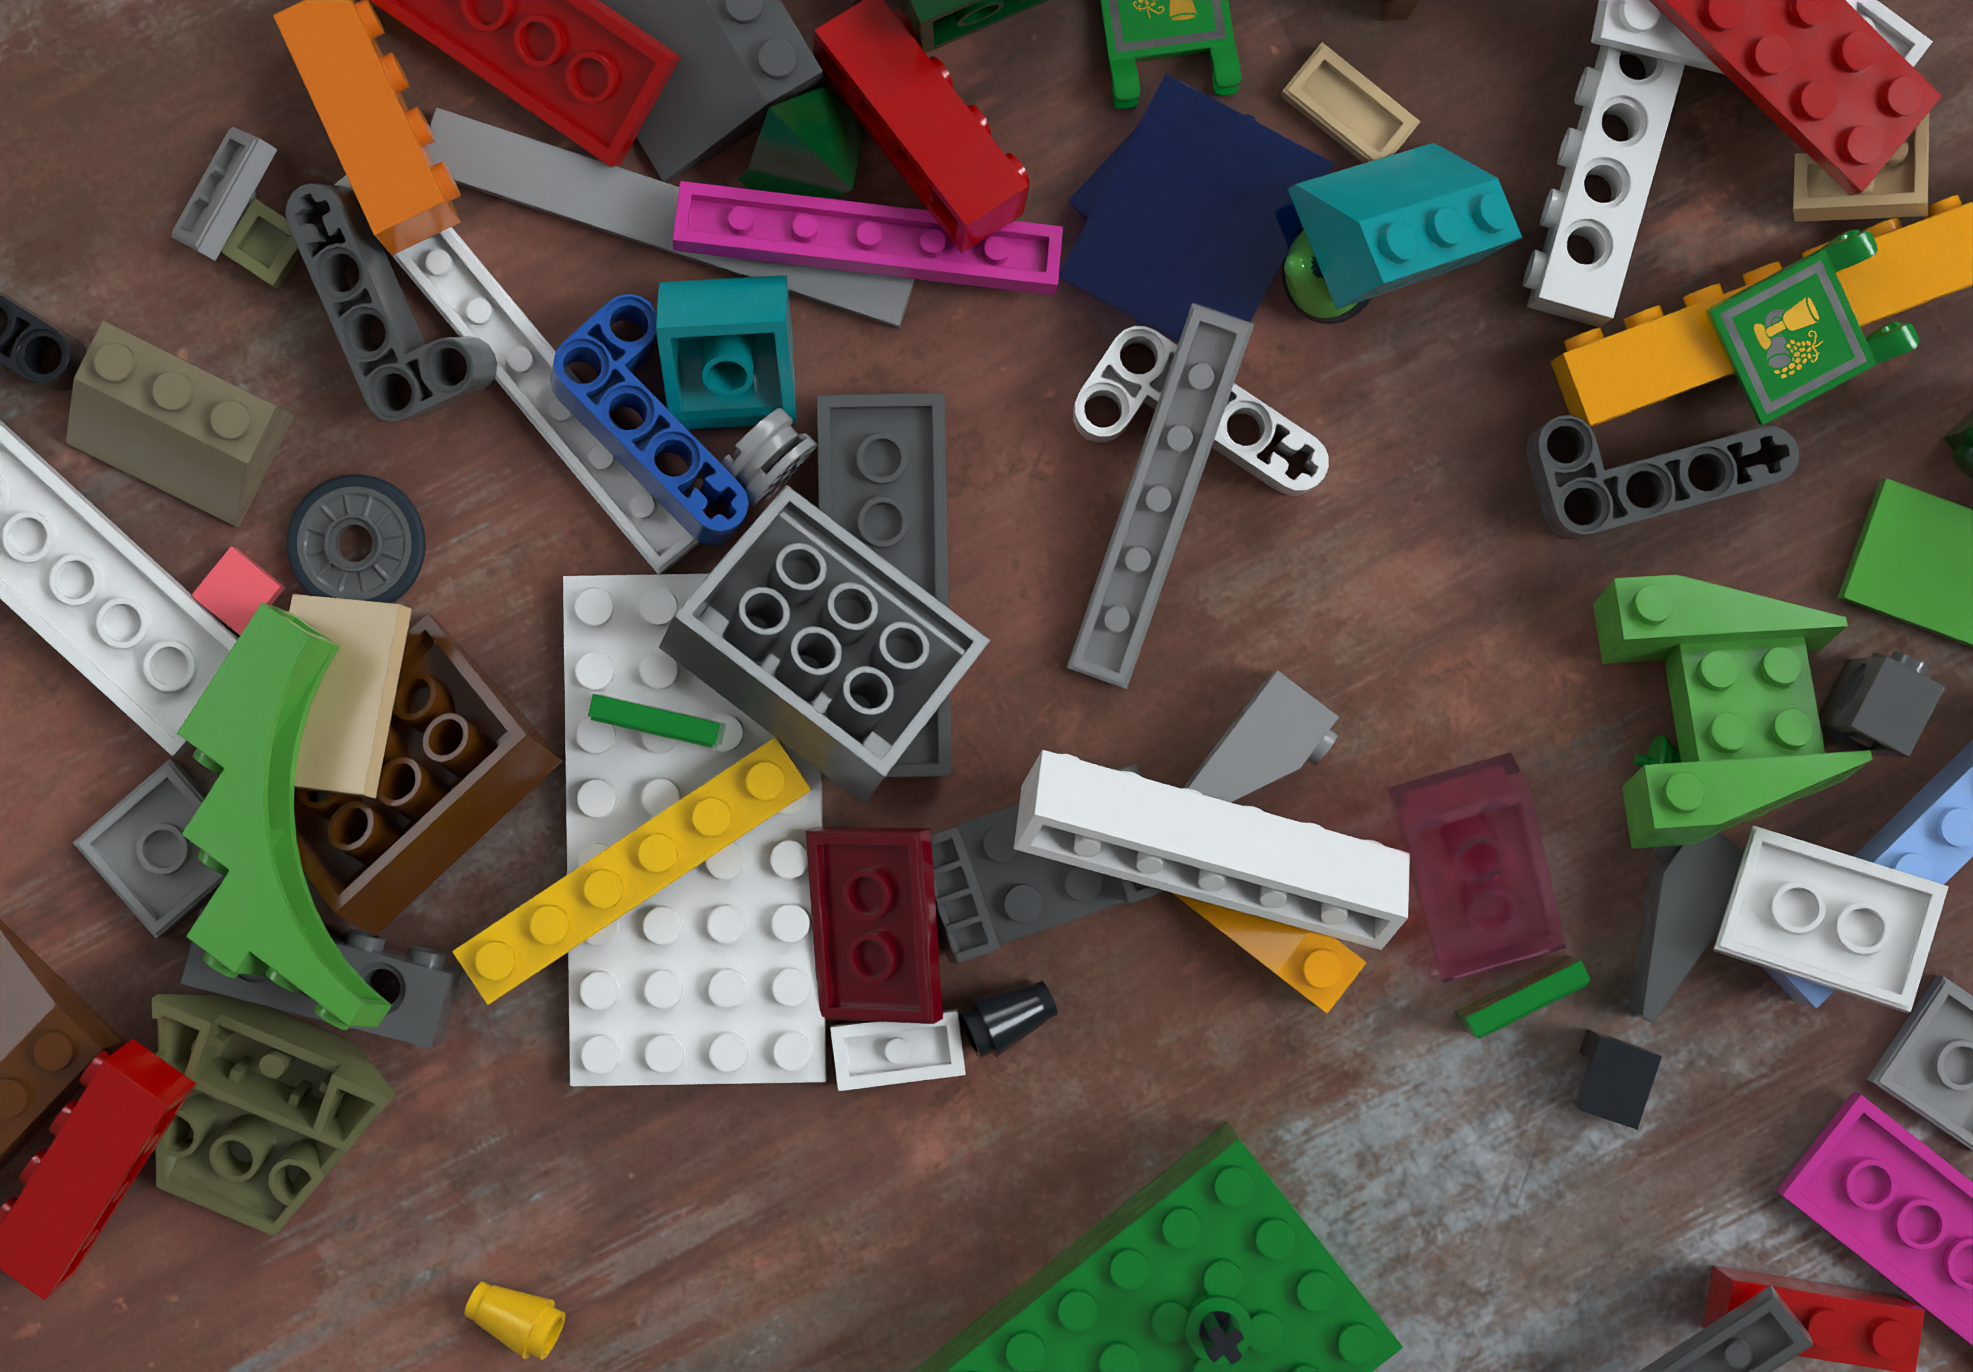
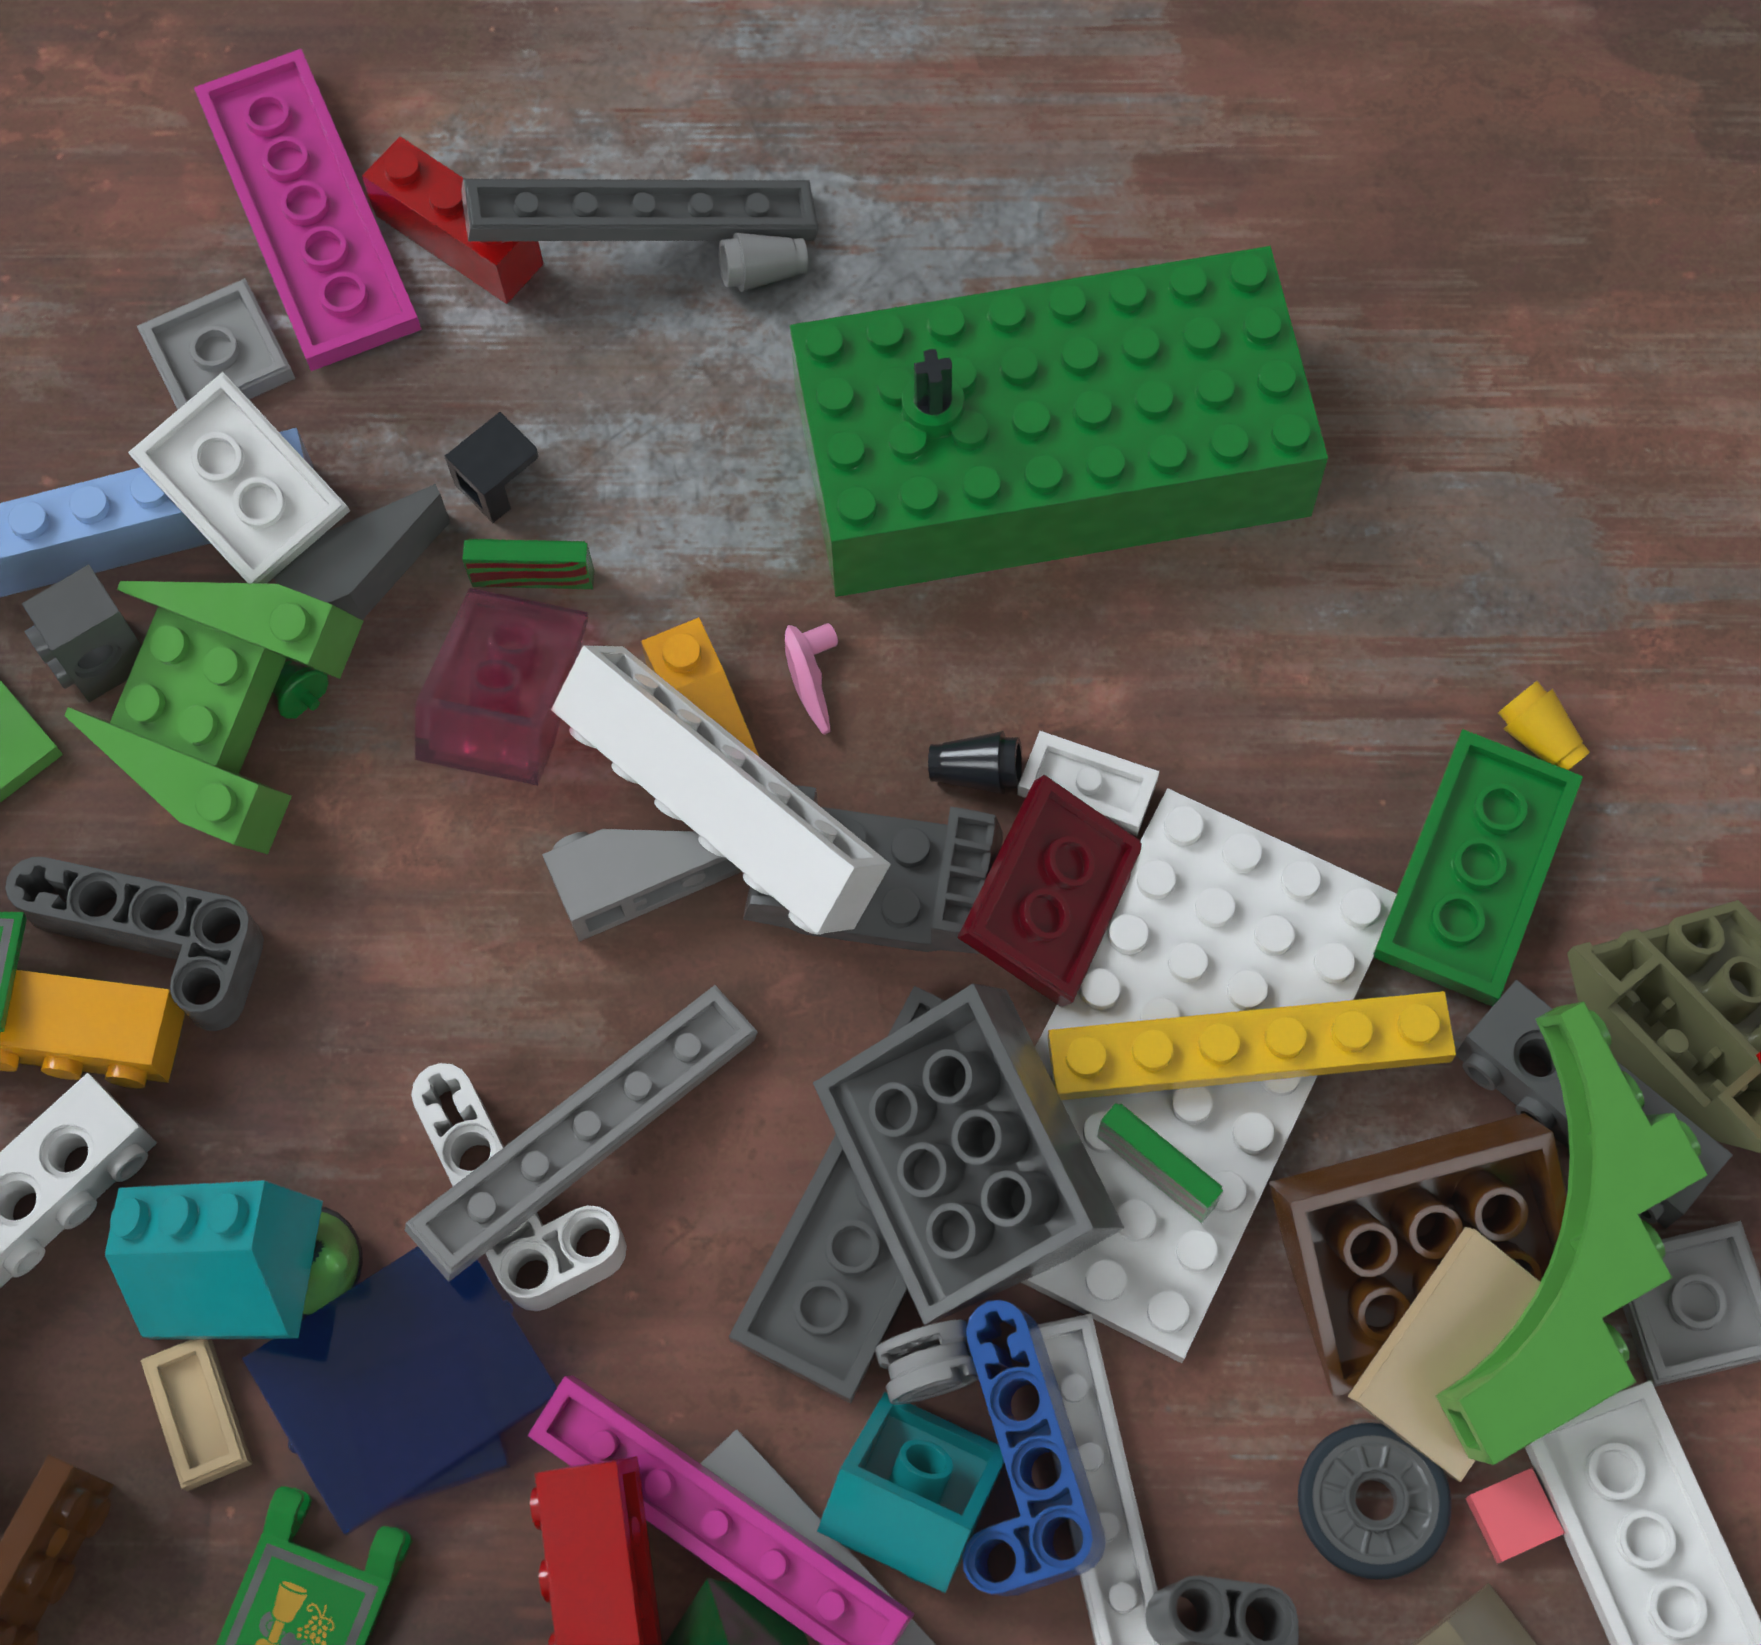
camera: 145 degrees left, 20 degrees down
none -> bright pink bar [785,623,838,735]
none -> green plate [1373,729,1583,1007]

